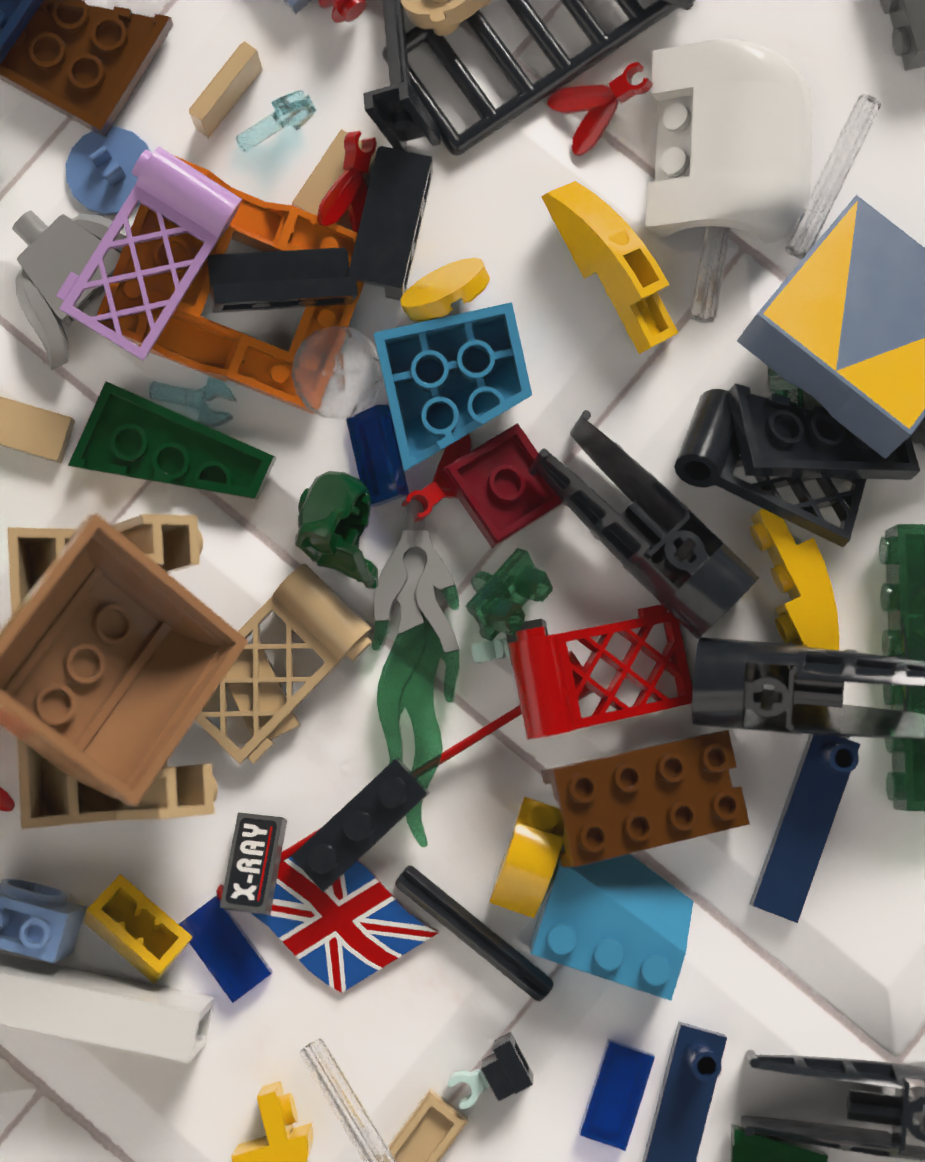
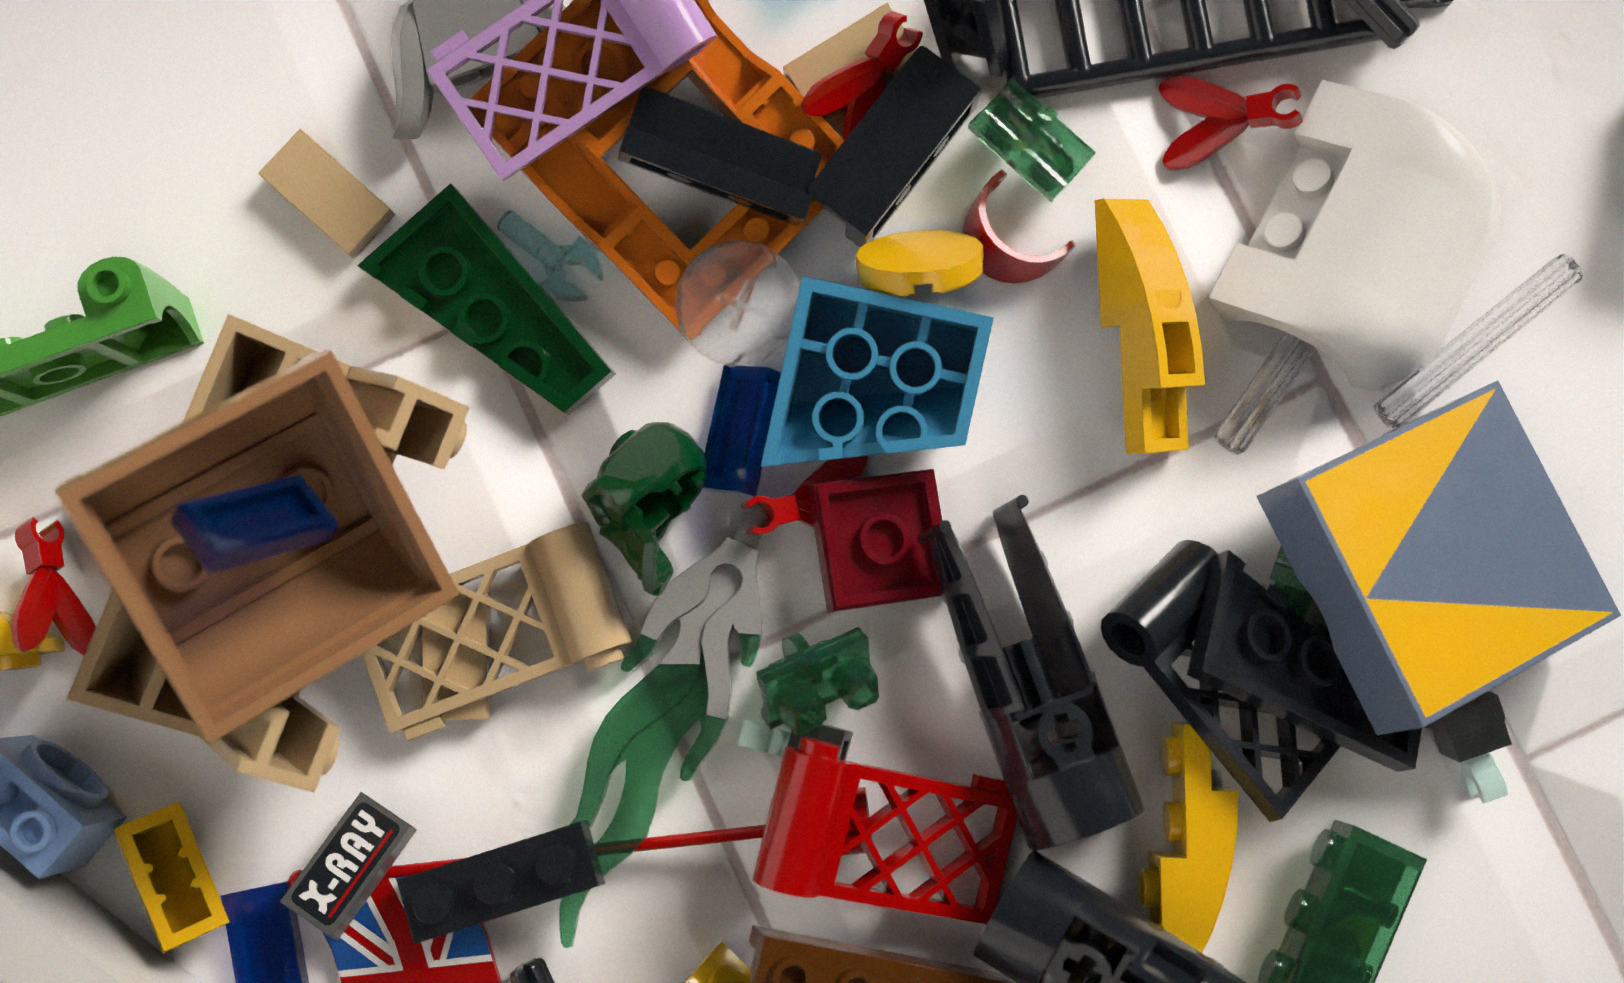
camera: 30 degrees right, 0 degrees up
none -> clear blue tile [170,474,339,575]
none -> red helmet [963,169,1077,284]
none -> clear green hips [968,78,1096,203]

